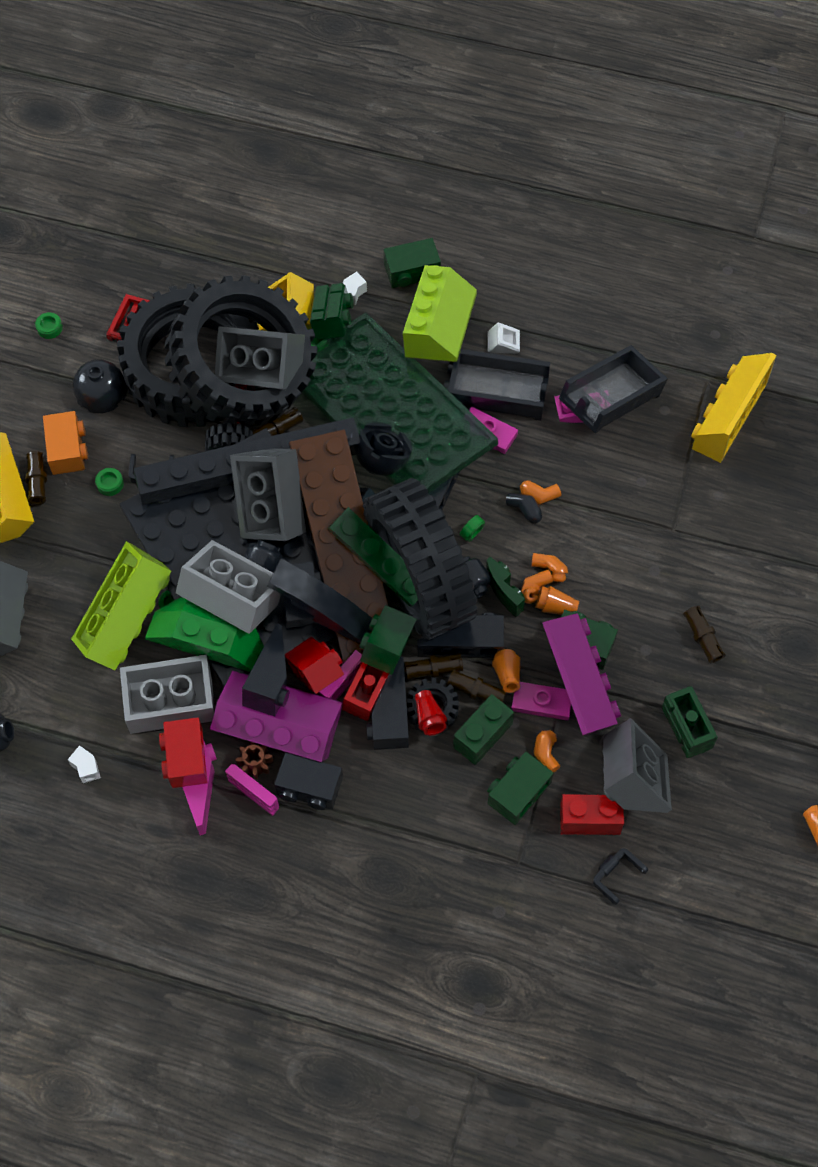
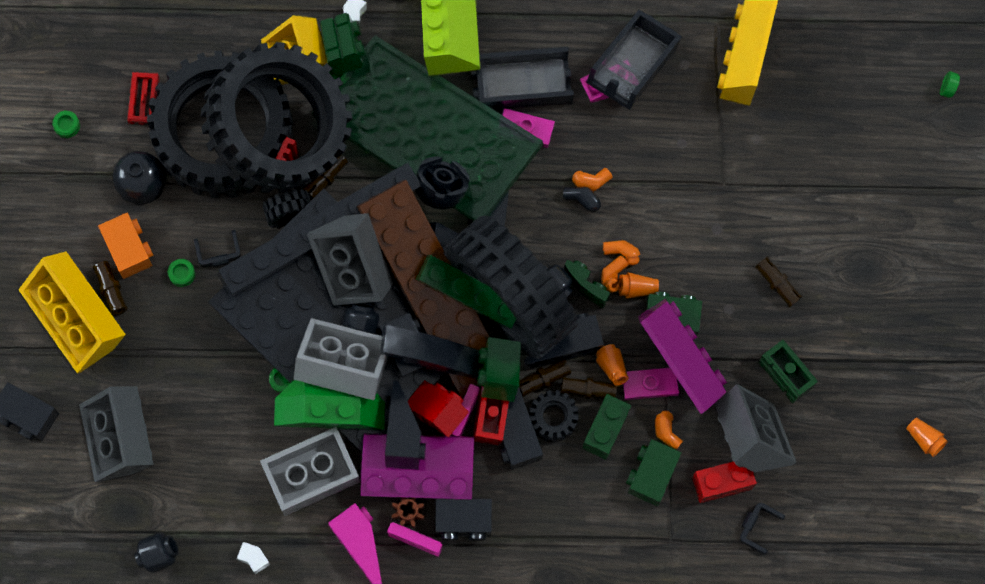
camera: 20 degrees left, 10 degrees up
lime slope [71,541,171,670] -> none
red brick [159,717,208,788] -> none
dark grey slope [215,326,305,389] -> none
red cone [415,690,447,736] -> none
green tile [460,515,485,542] -> none
white slope [488,322,520,354] -> none

